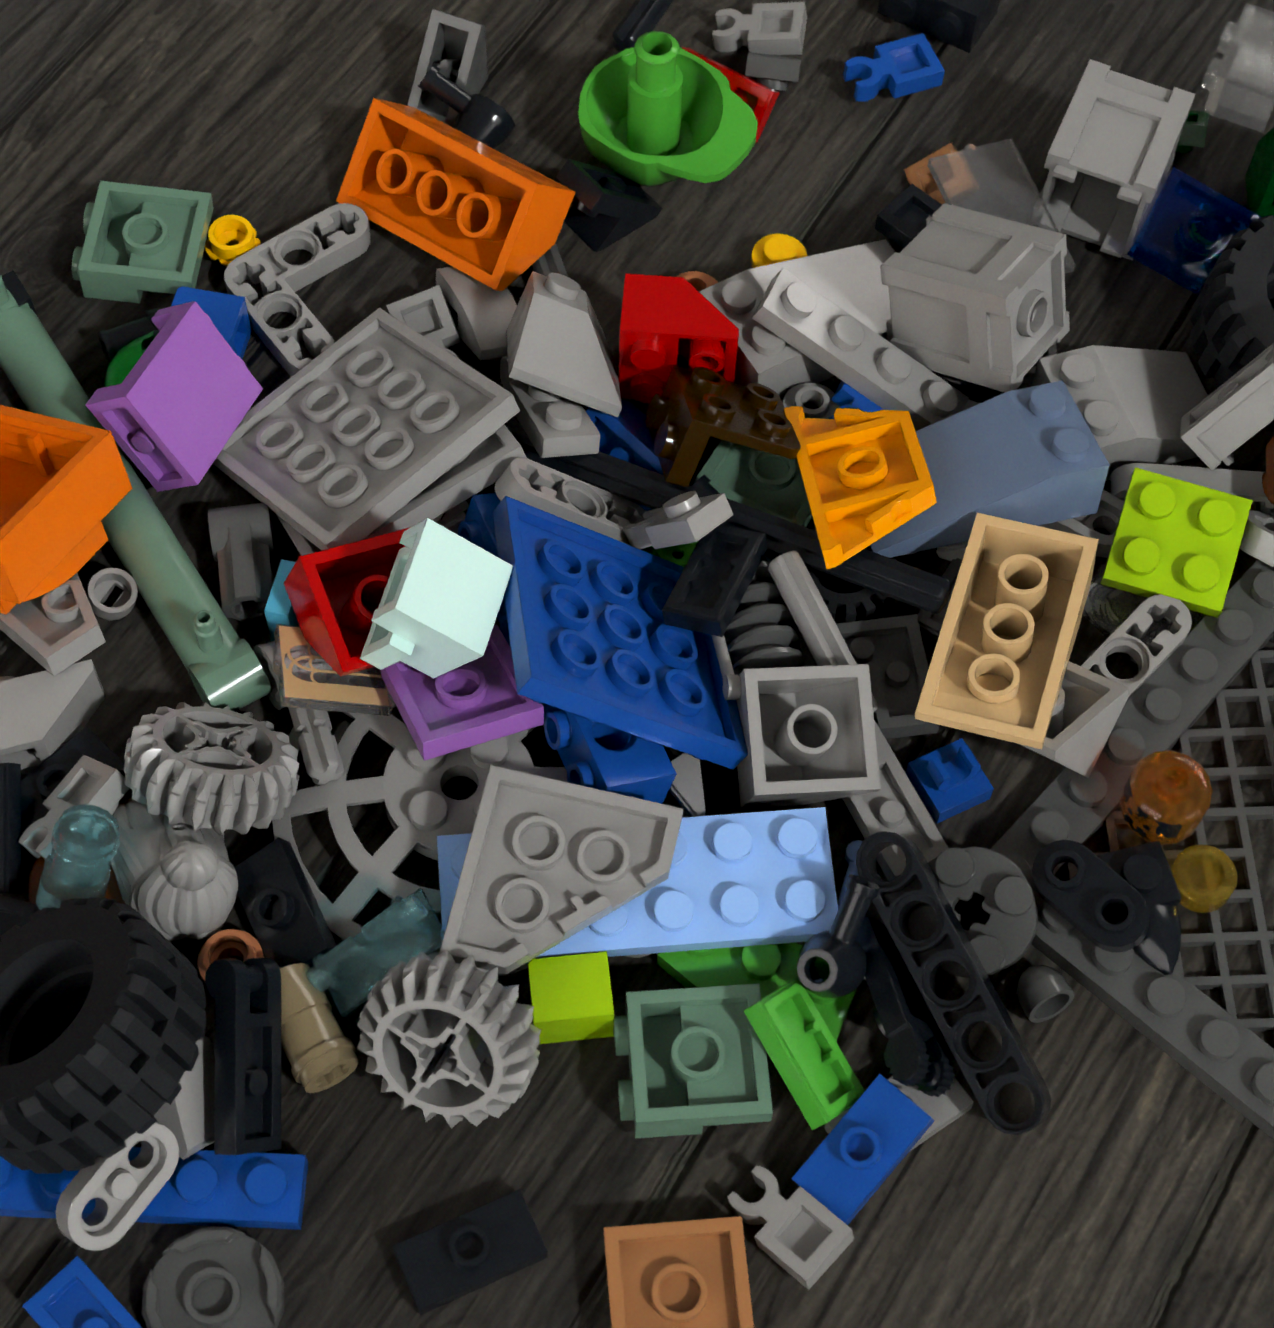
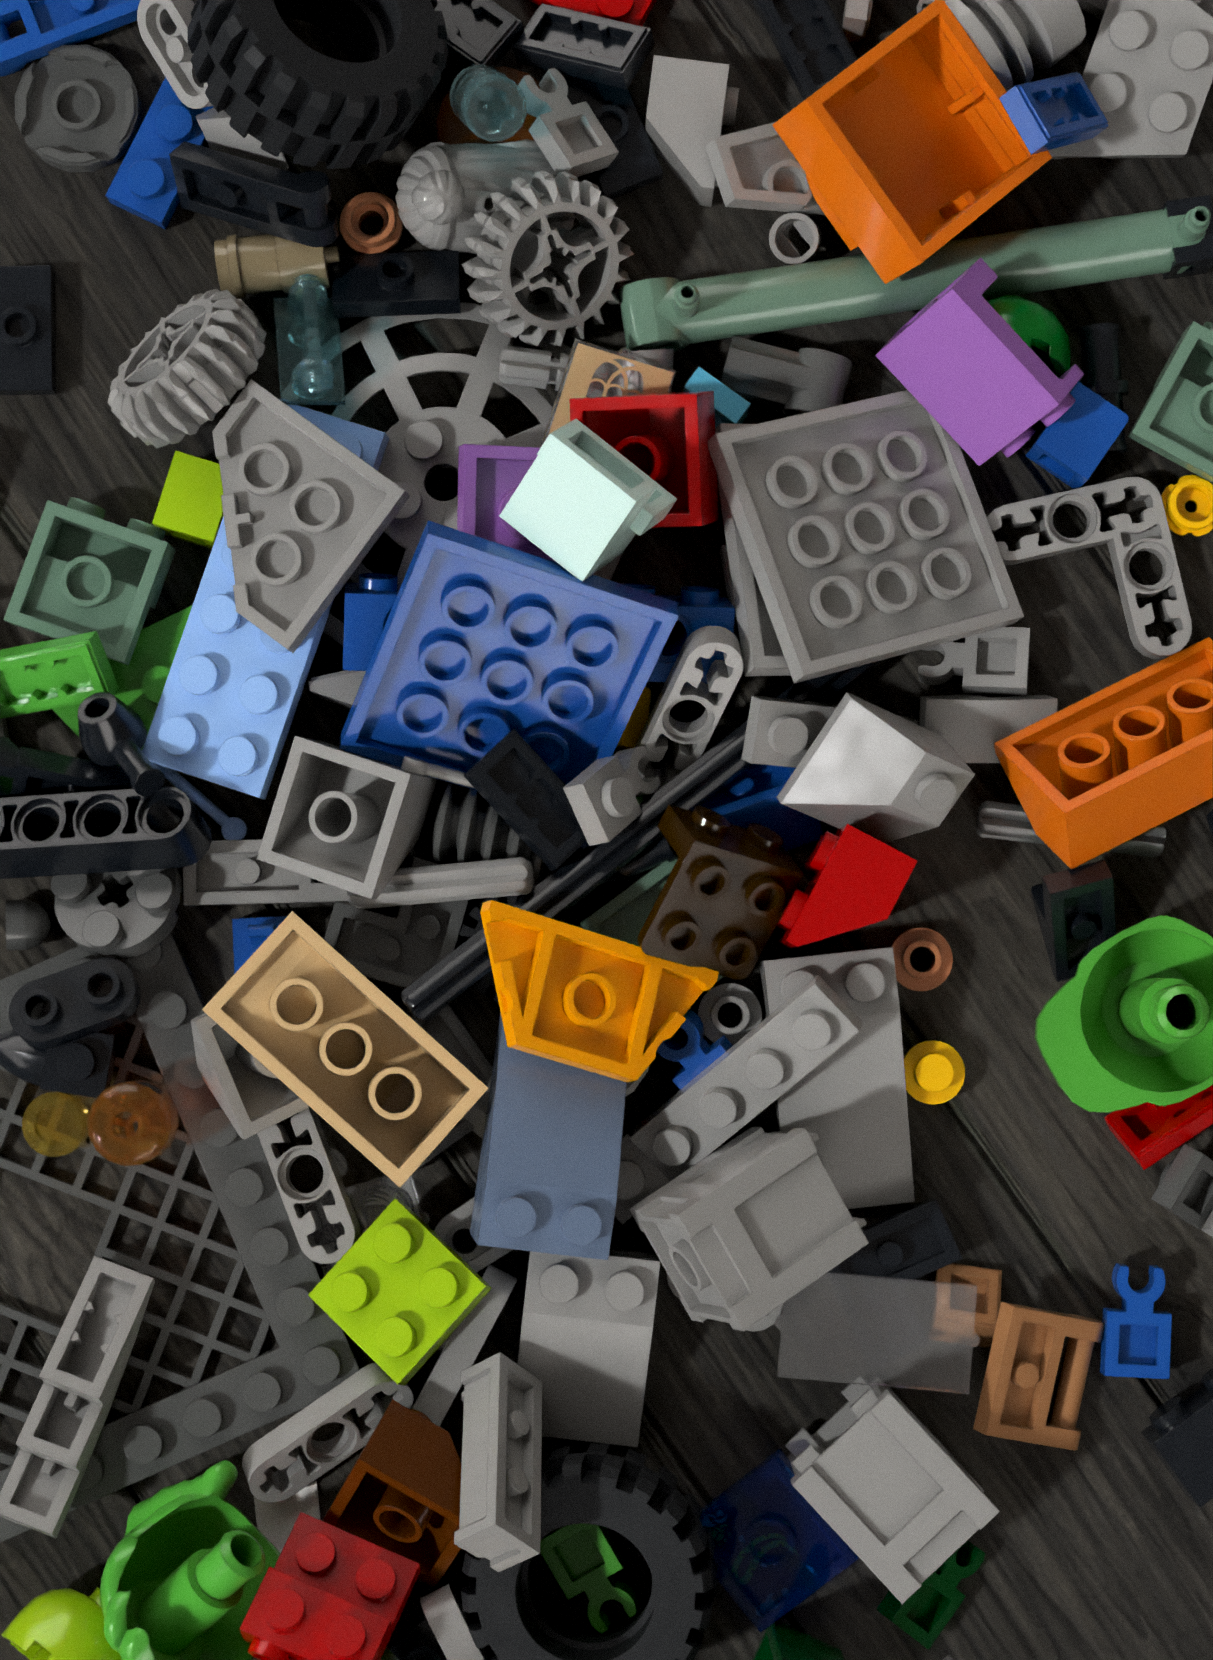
camera: 115 degrees right, 25 degrees up
none -> medium nougat plate [973,1301,1105,1450]

